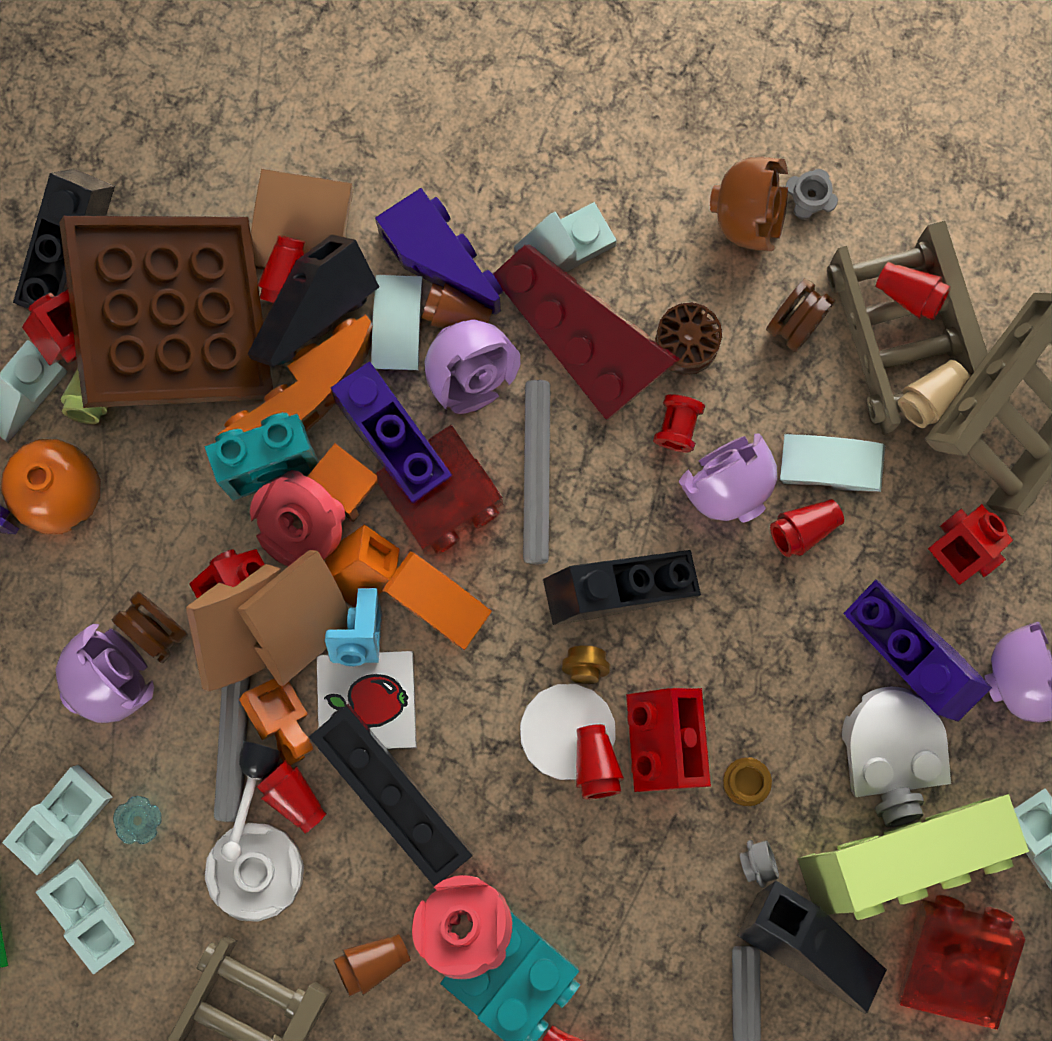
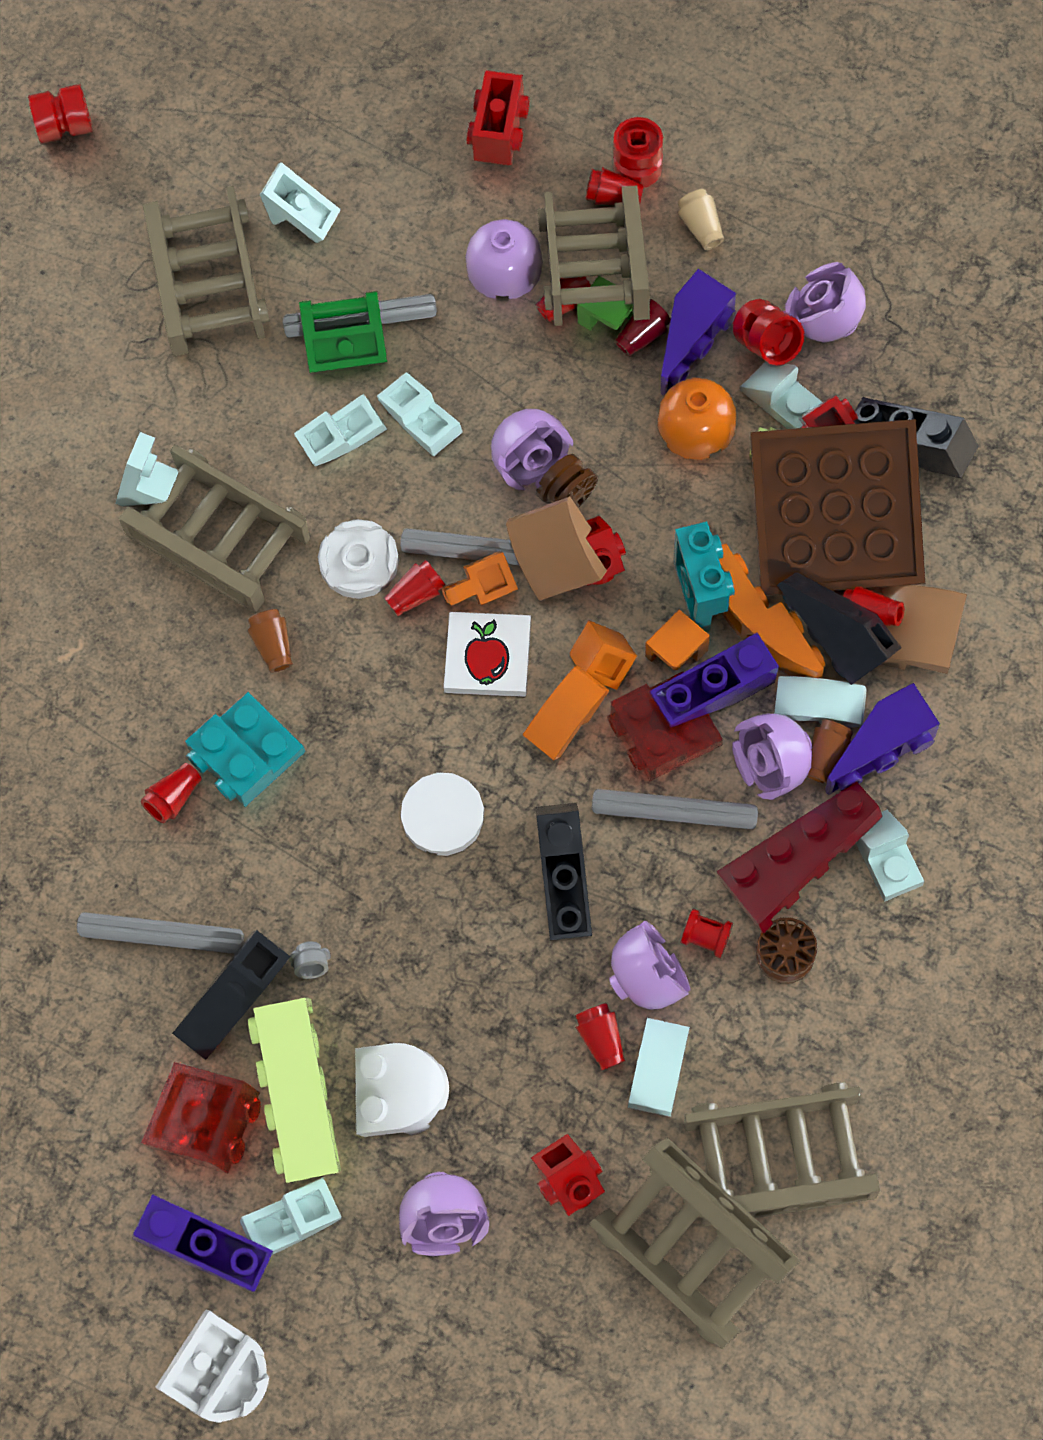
camera: 100 degrees right, 10 degrees down
clear light blue plate [113,796,162,844] -> none
hinge [221,741,281,861] -> none
medium nougat slope [236,550,348,686] -> none
coral plate [250,470,346,566] -> none
black plate [309,704,473,886] -> none
medium azure bracket [325,588,382,666] -> none
coral plate [412,875,512,979] -> none
pearl gold plate [562,645,610,684] -> none
red cone [576,724,624,800] -> none
red brick [626,688,711,792] -> none
dark orange cylinder [710,157,788,251] -> none
pearl gold plate [723,757,772,806] -> none
reddish brown wheel [766,278,836,352] -> none
light grey plate [786,169,838,219] -> none
dark purple slope [843,579,992,722] -> none
red cone [875,262,951,321] -> none
light grey plate [875,787,924,827] -> none
tan cone [898,360,970,428] -> none

